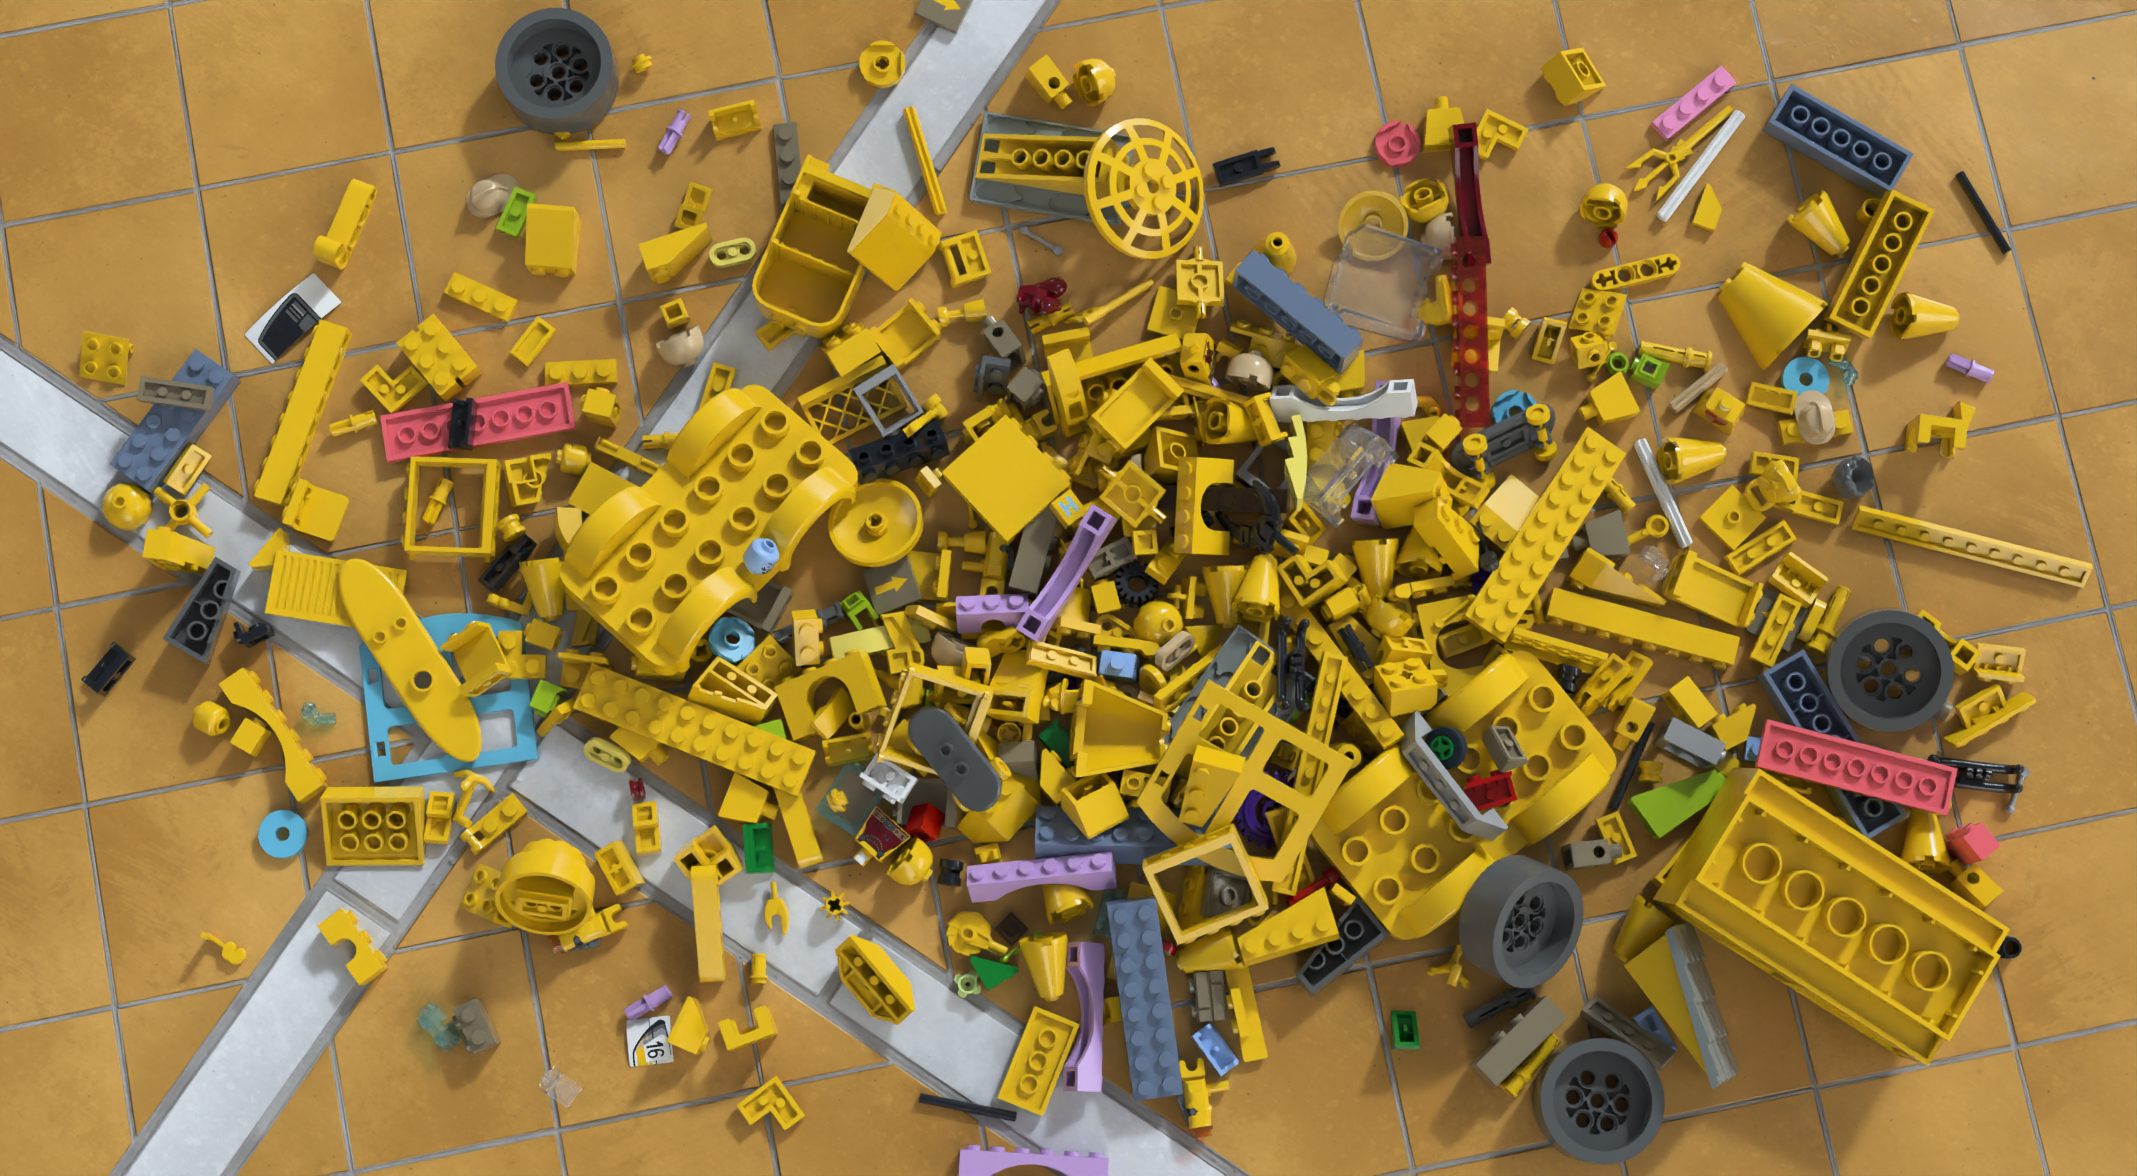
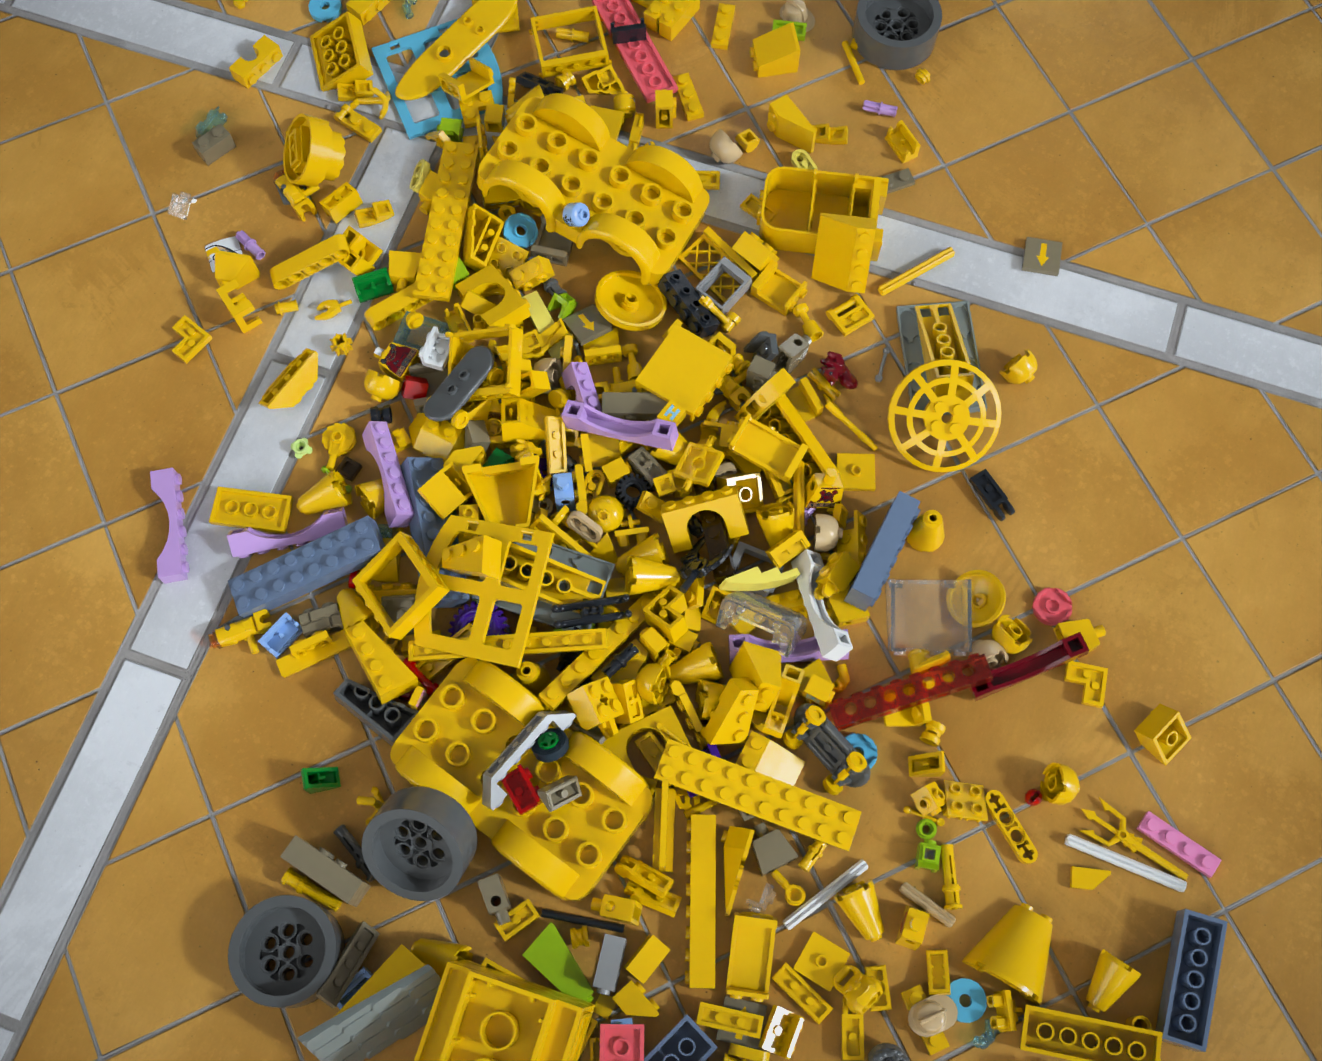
camera: 80 degrees right, 10 degrees down
yellow tile [508,316,557,368] -> none
dark red bush [629,778,646,801] -> none
yellow plate [859,41,906,88] -> none
black bar [919,1093,1017,1122] -> none
green slope [970,956,1019,991] -> none
yellow torso [1024,54,1073,110] -> none
yellow plate [1175,246,1224,319] -> none
pearl dark grey piece [1476,522,1499,572] -> none
black wheel [1555,664,1582,694] -> none
yellow torso [1578,371,1640,426] -> none

